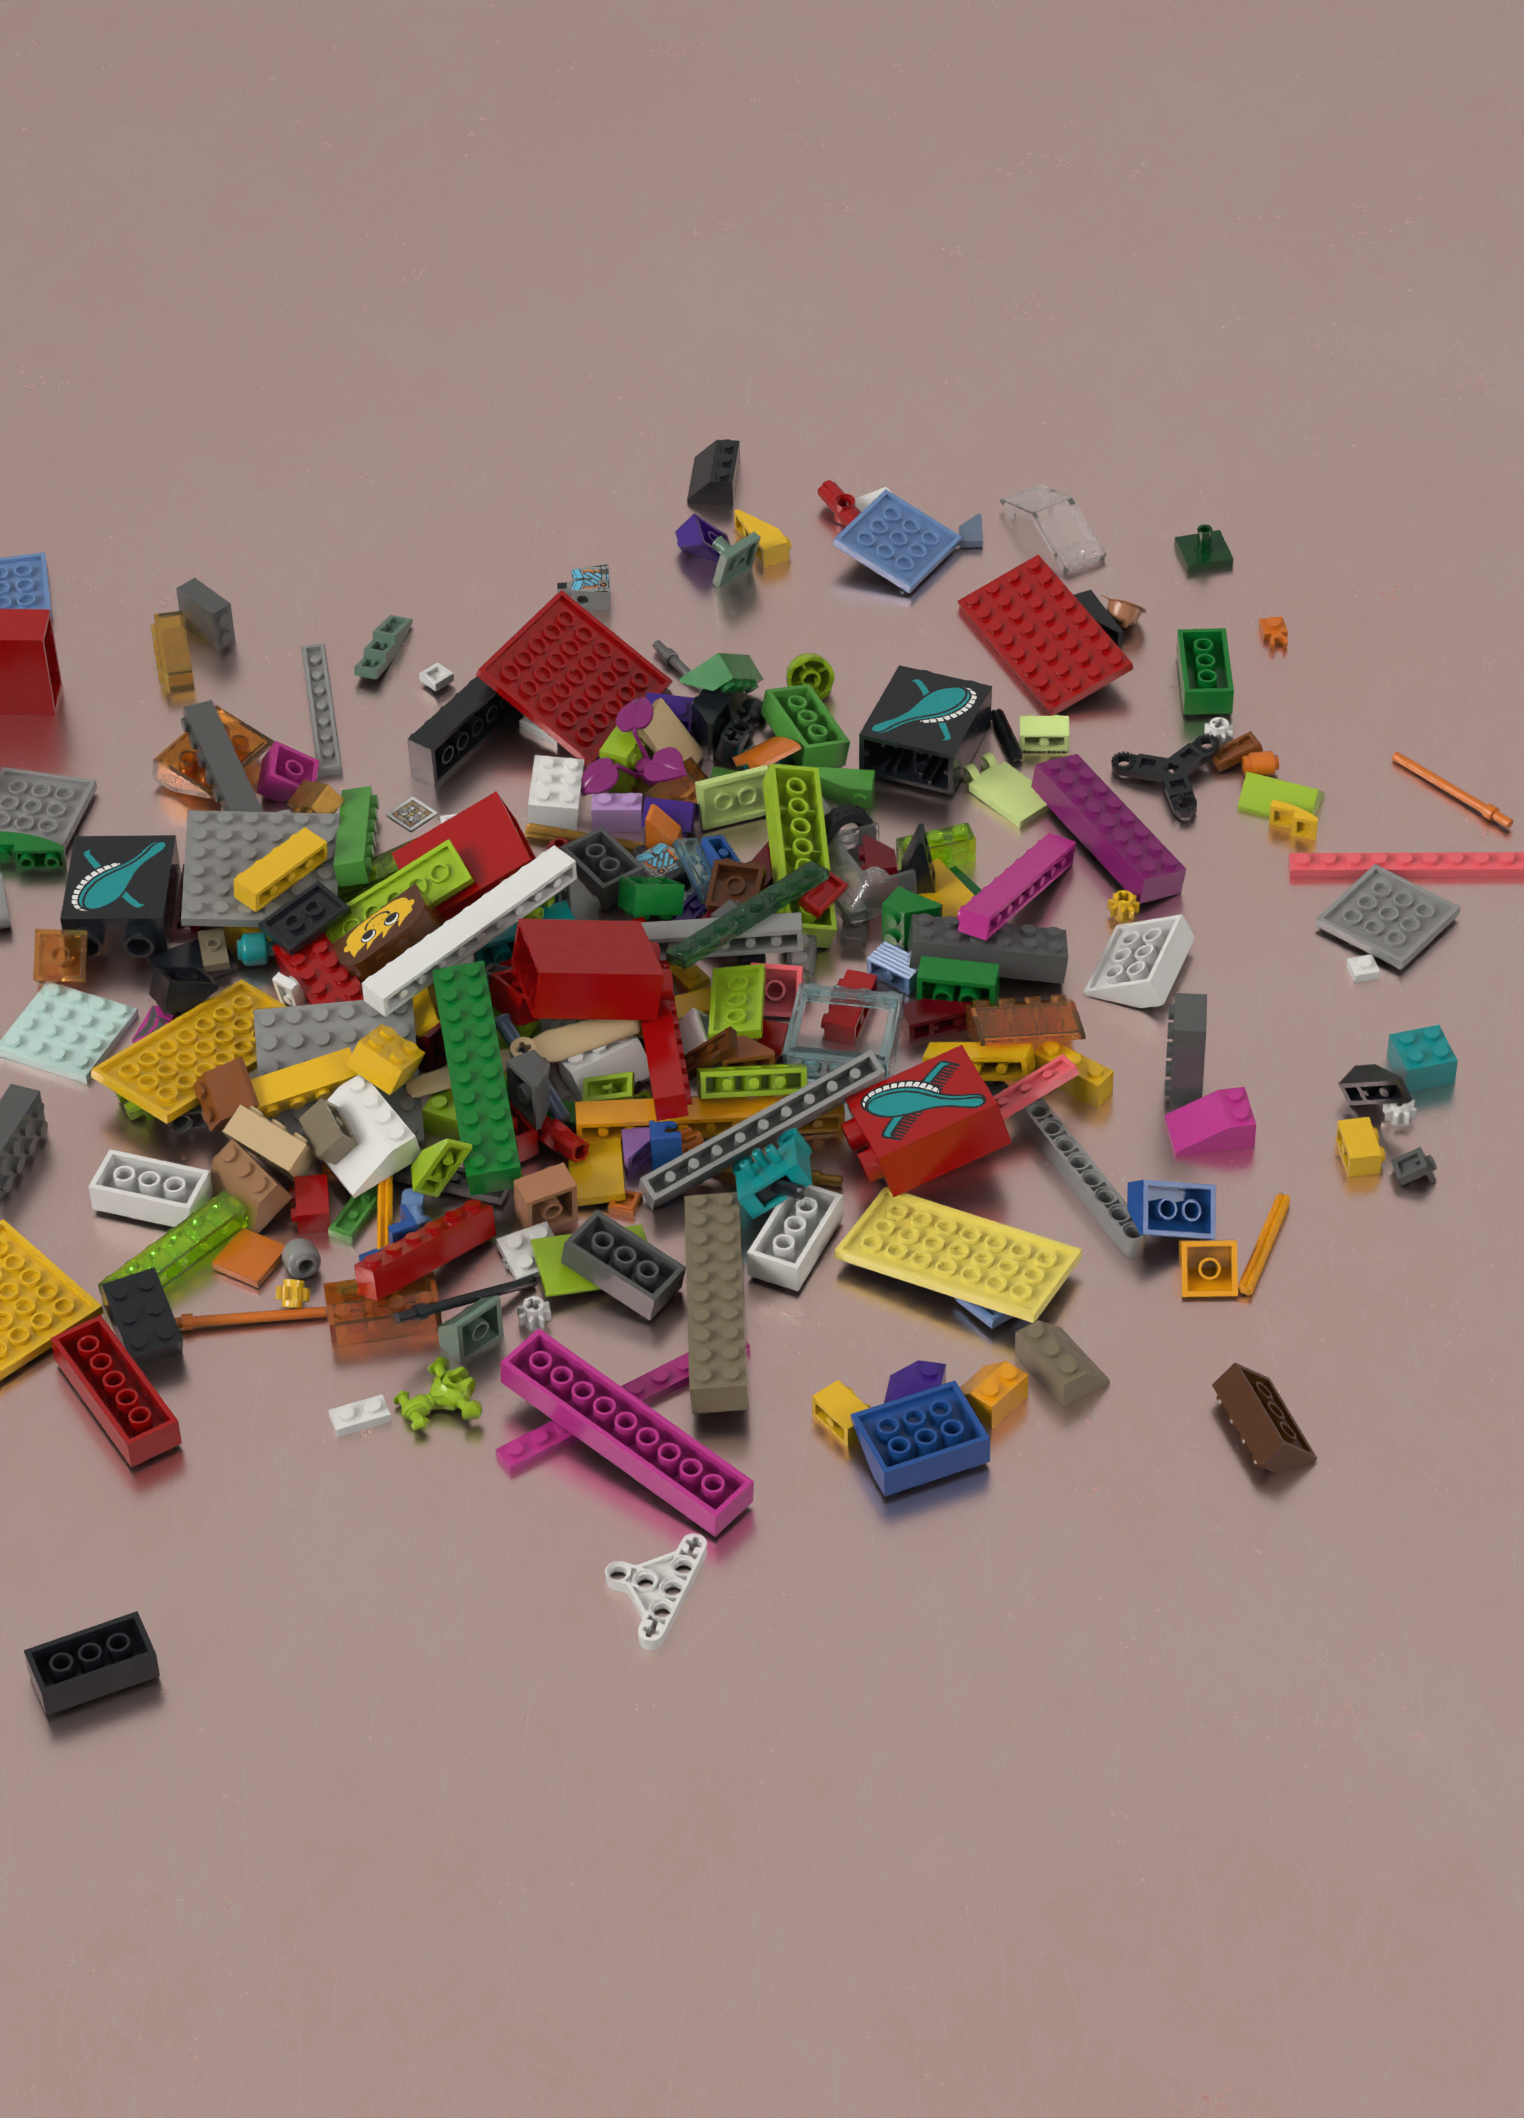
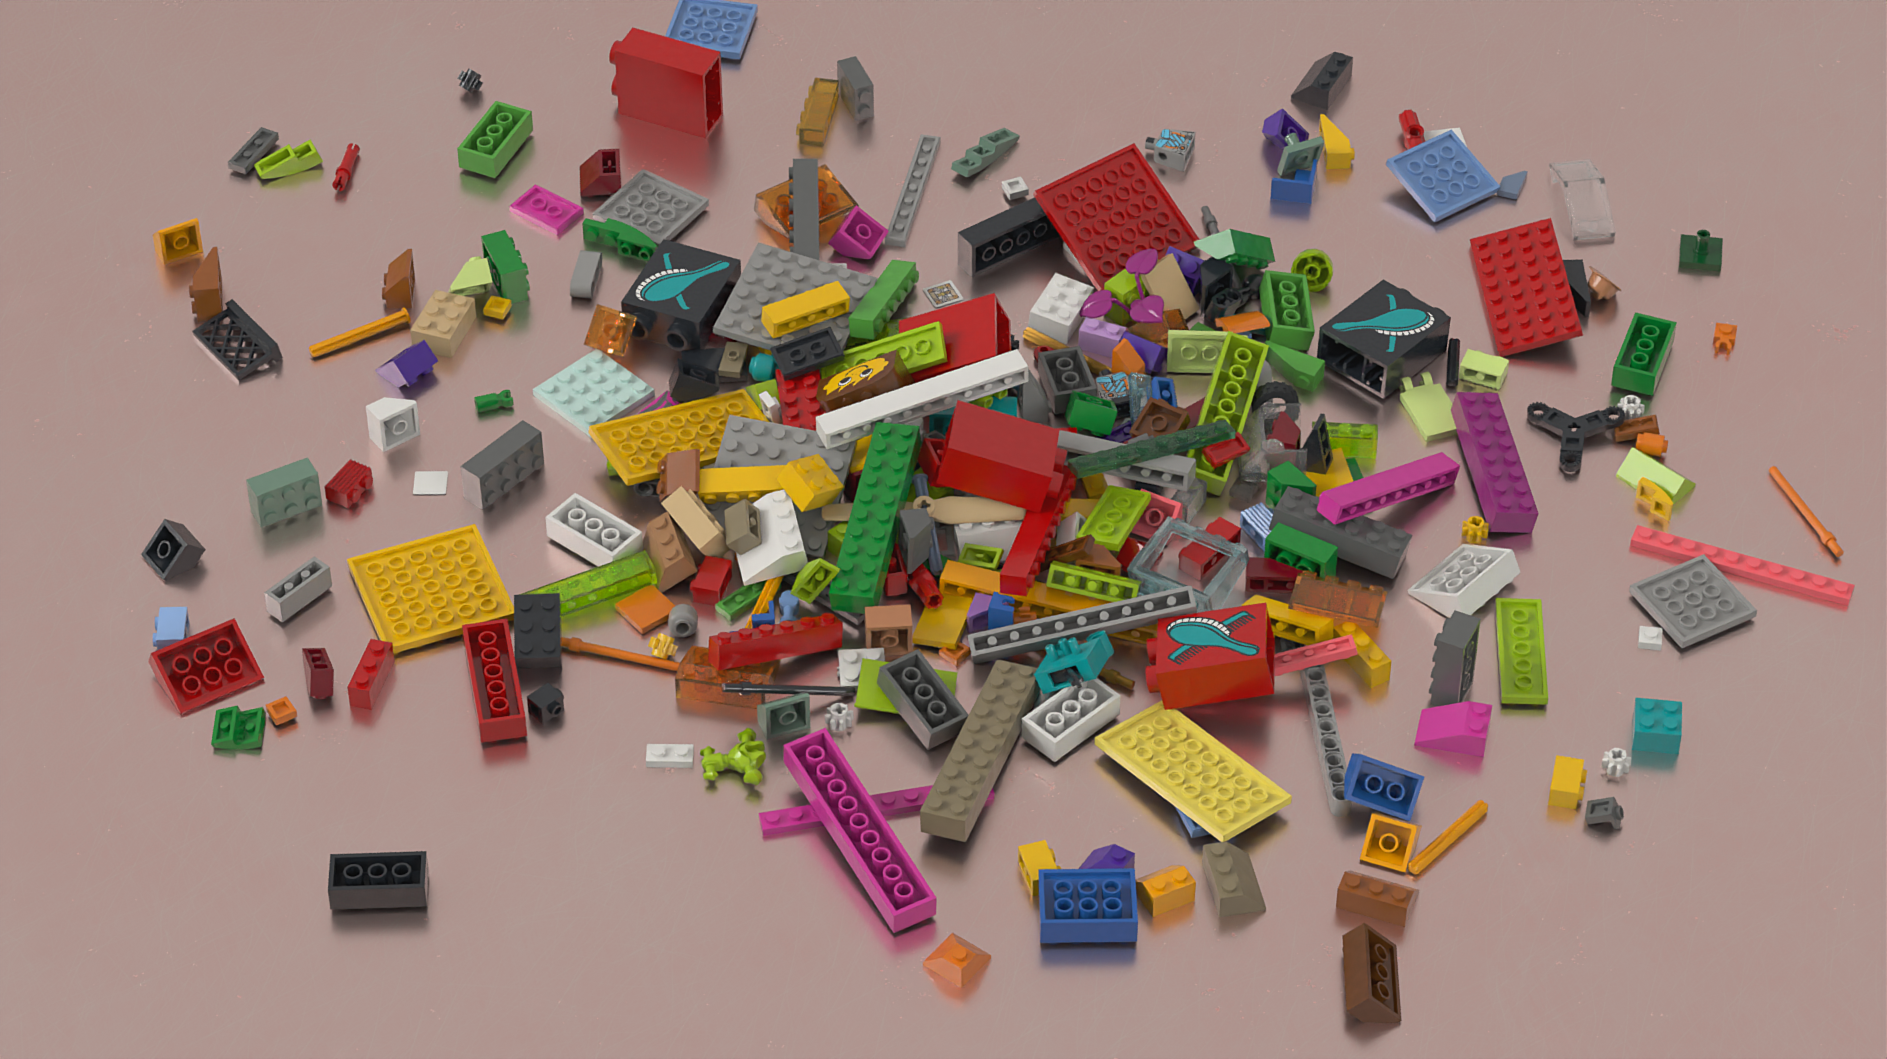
camera: 20 degrees right, 0 degrees up
pearl gold brick [287,780,344,814] -> none
white beam [605,1533,707,1650] -> none
black slope [1338,1064,1412,1106] -> none
none -> black brick [527,683,564,724]
none -> lime slope [745,379,780,410]
none -> orange slope [923,932,991,988]
none -> blue panel [1270,159,1318,204]
none -> dark orange slope [1336,870,1419,927]
none -> lime plate [1495,598,1548,705]

